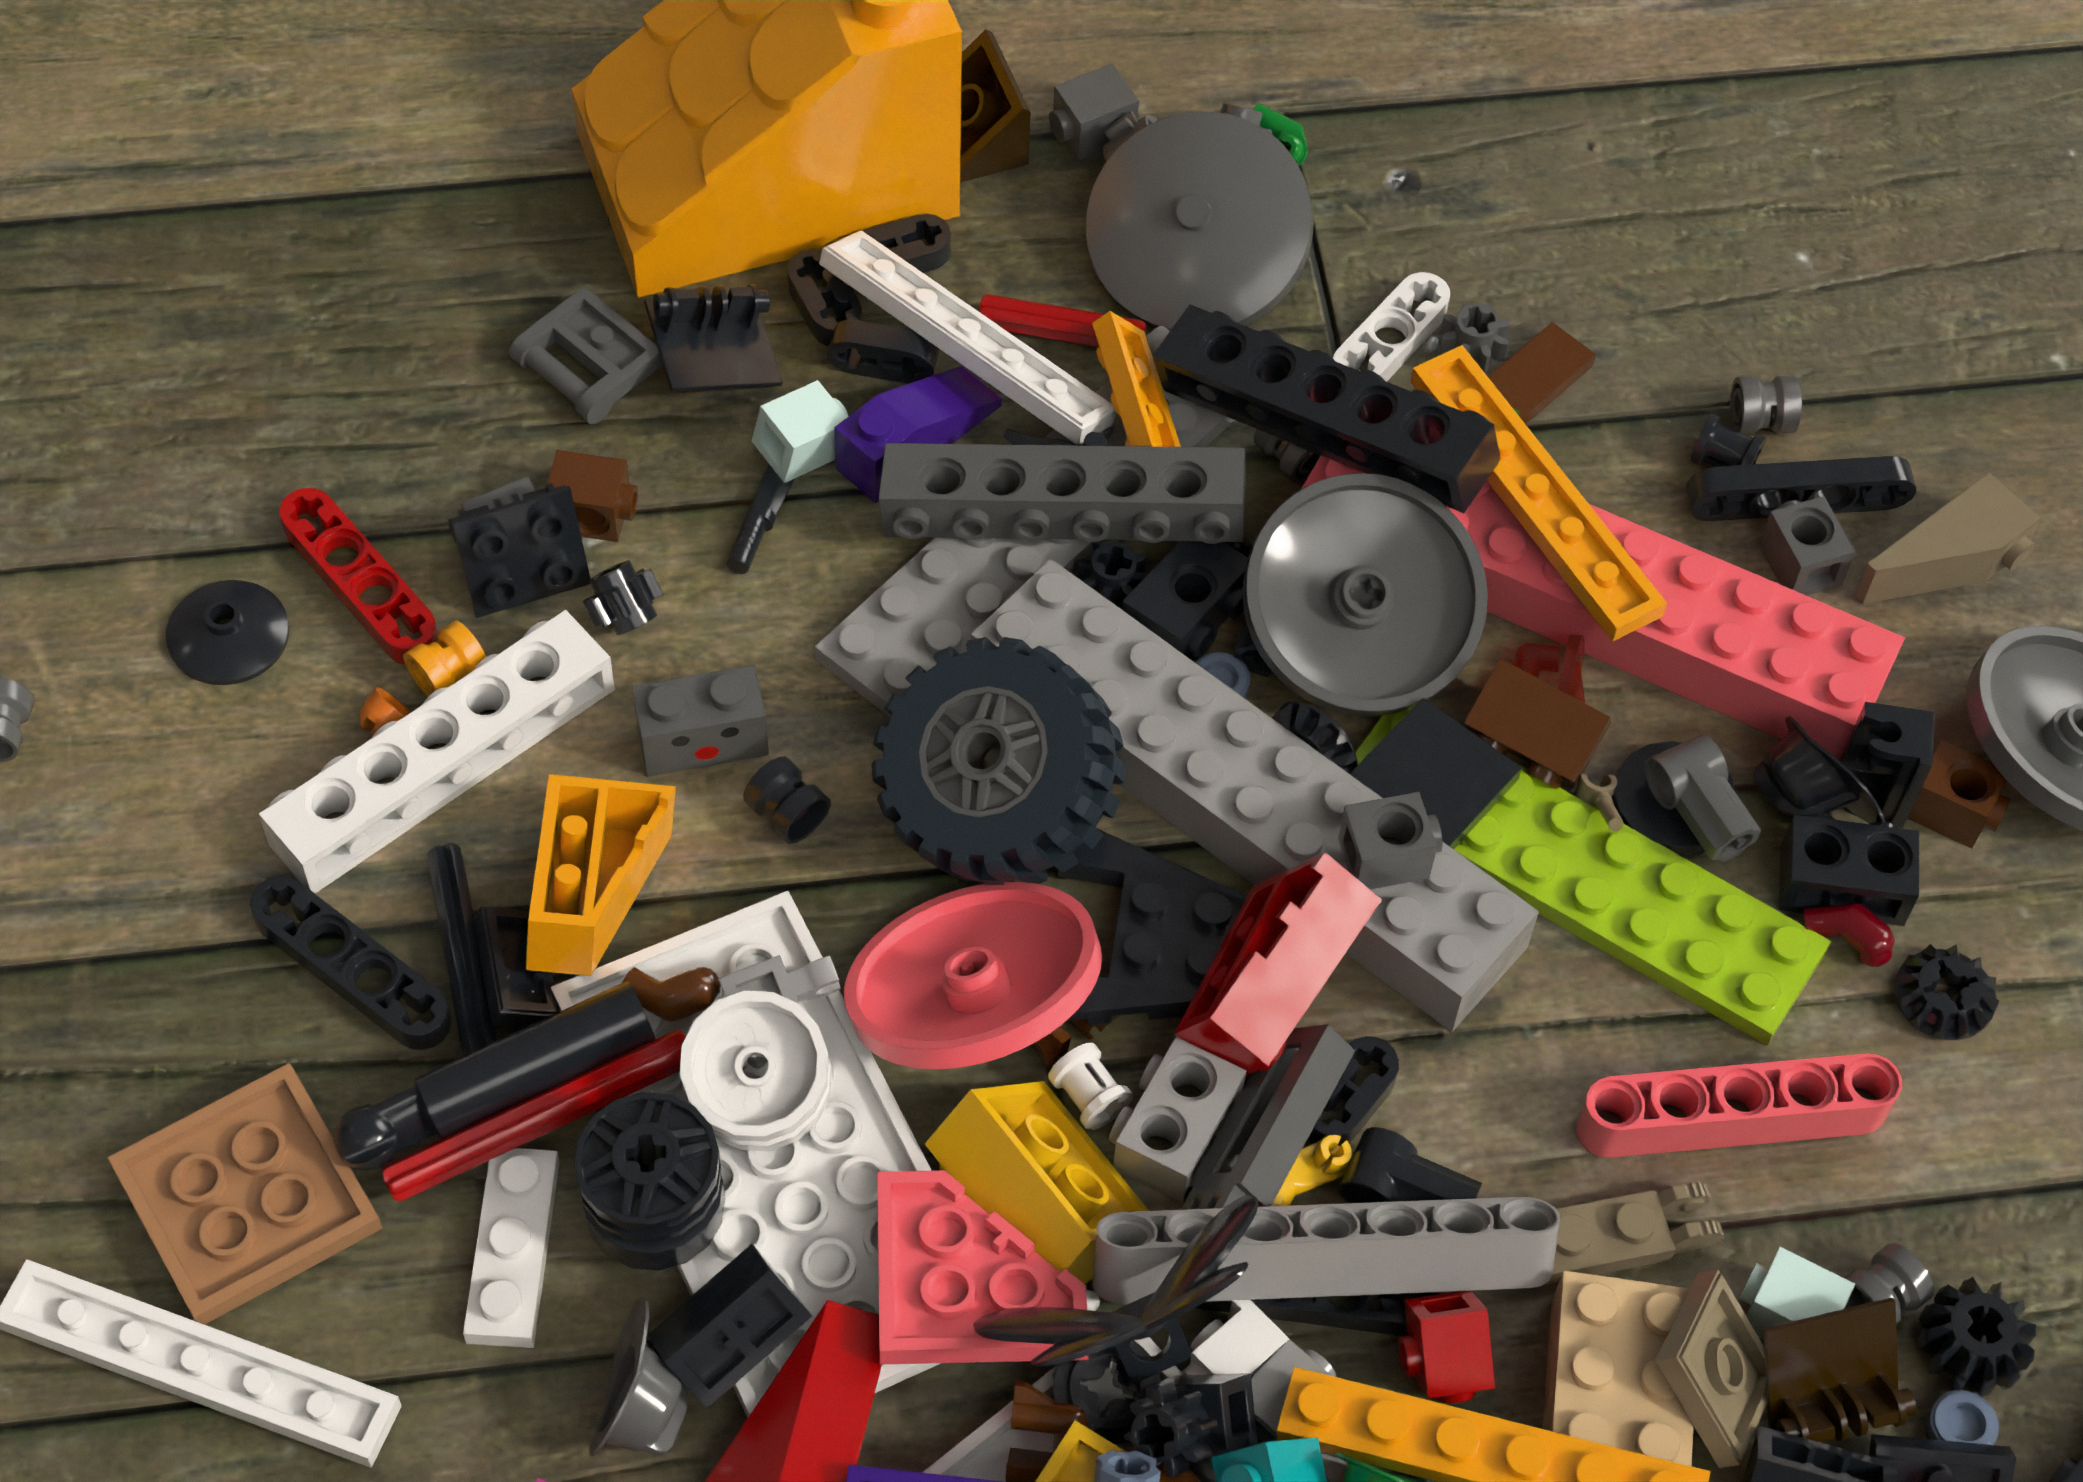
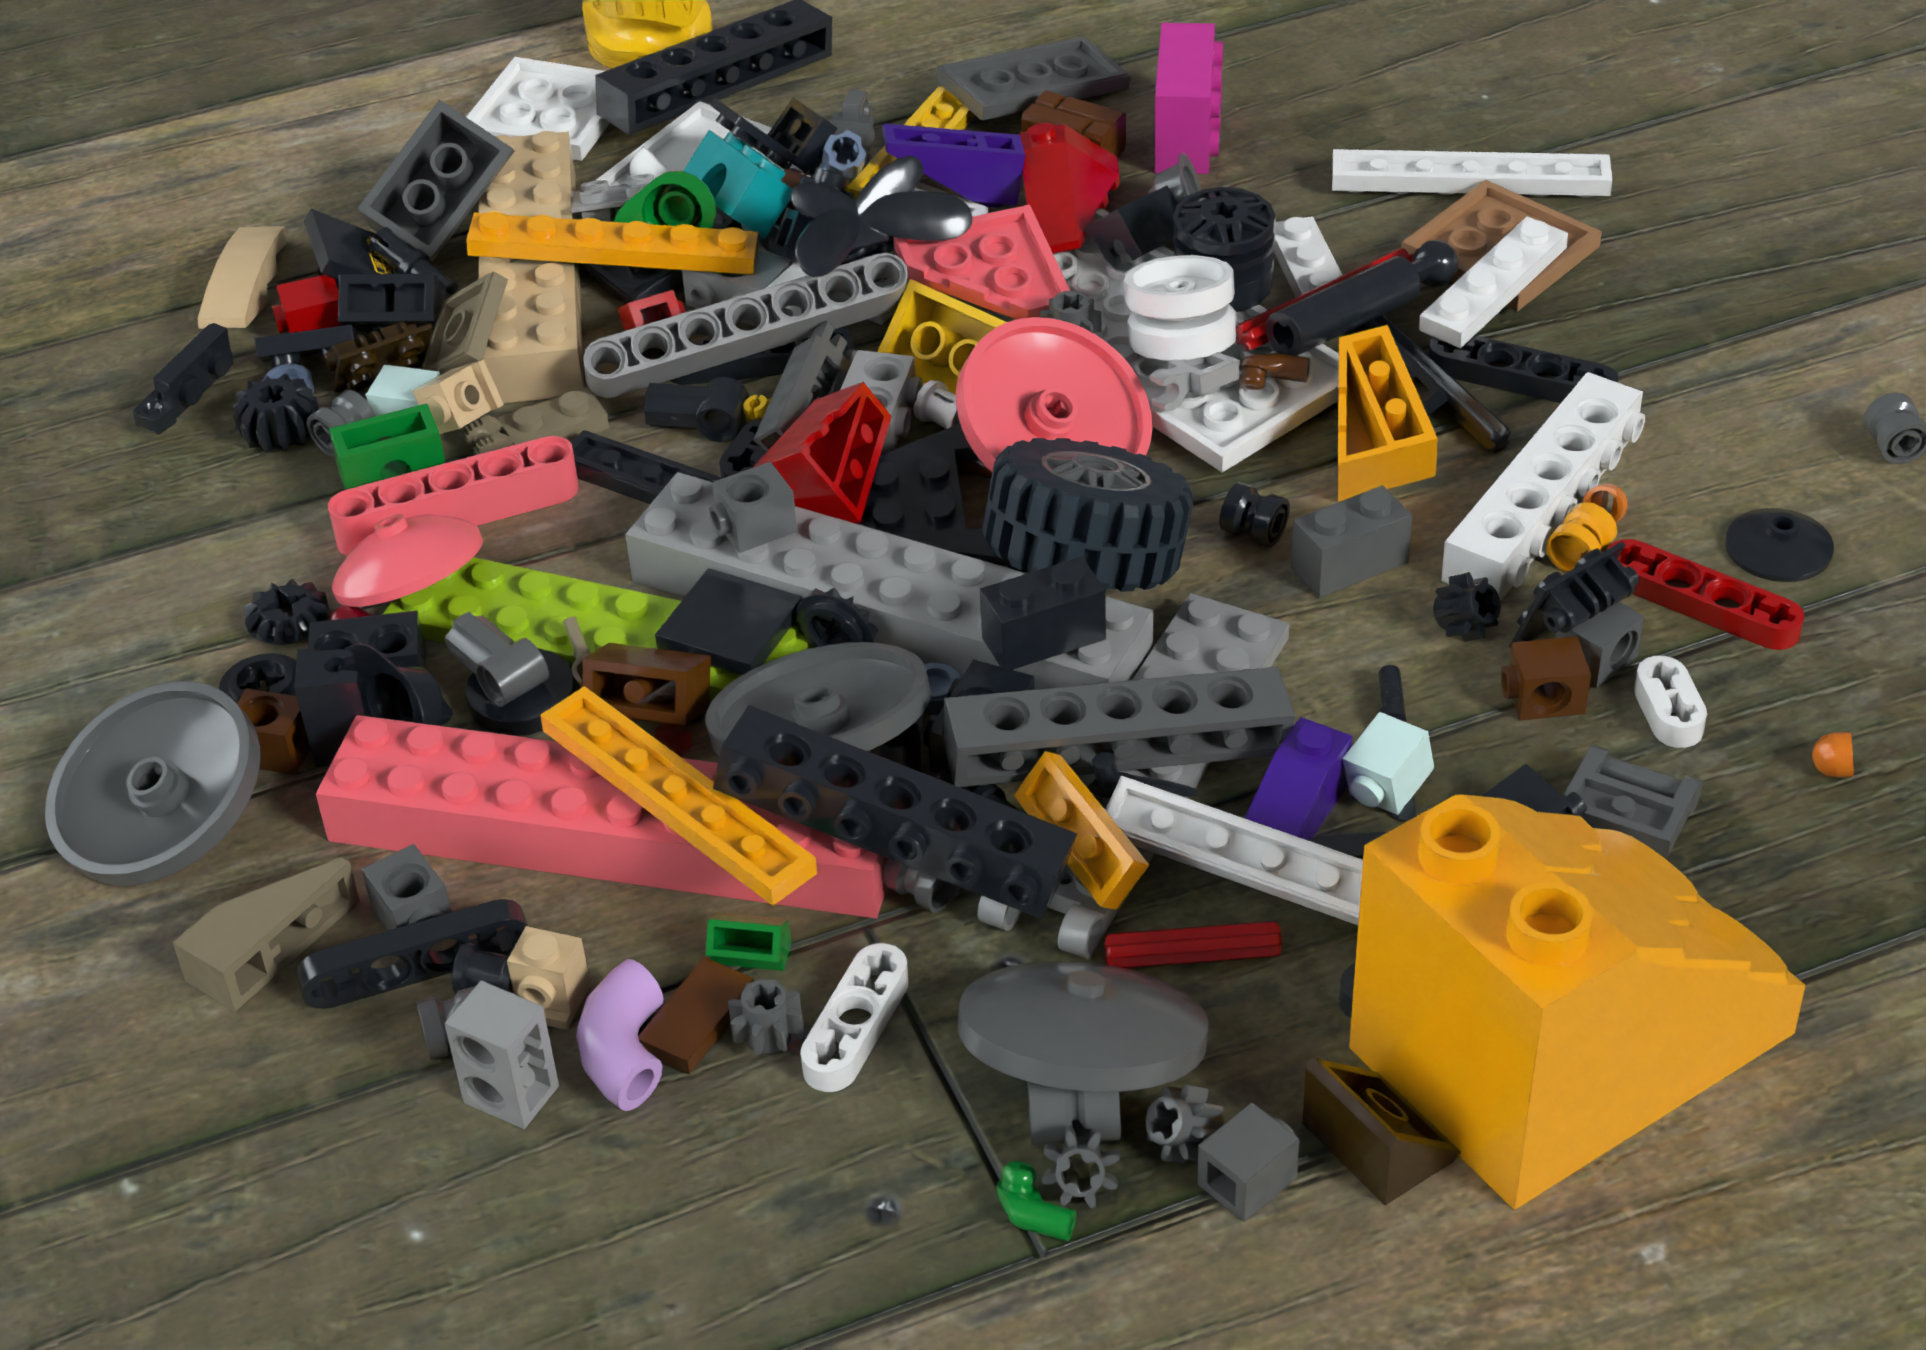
camera: 170 degrees right, 15 degrees down
none -> black gear [219,653,297,704]
none -> green brick [329,403,446,490]
none -> coral dish [331,514,483,607]
none -> tan brick [413,359,504,434]
none -> light grey brick [444,980,559,1130]
none -> tan brick [507,926,591,1030]
none -> black tile [571,430,722,504]
none -> lavender cylinder [576,959,664,1111]
none -> black piece [979,556,1106,672]
none -> dark grey gear [1040,291,1102,333]
none -> white plate [1419,216,1568,348]
none -> white beam [1634,656,1707,748]
none -> orange hinge [1812,732,1854,778]

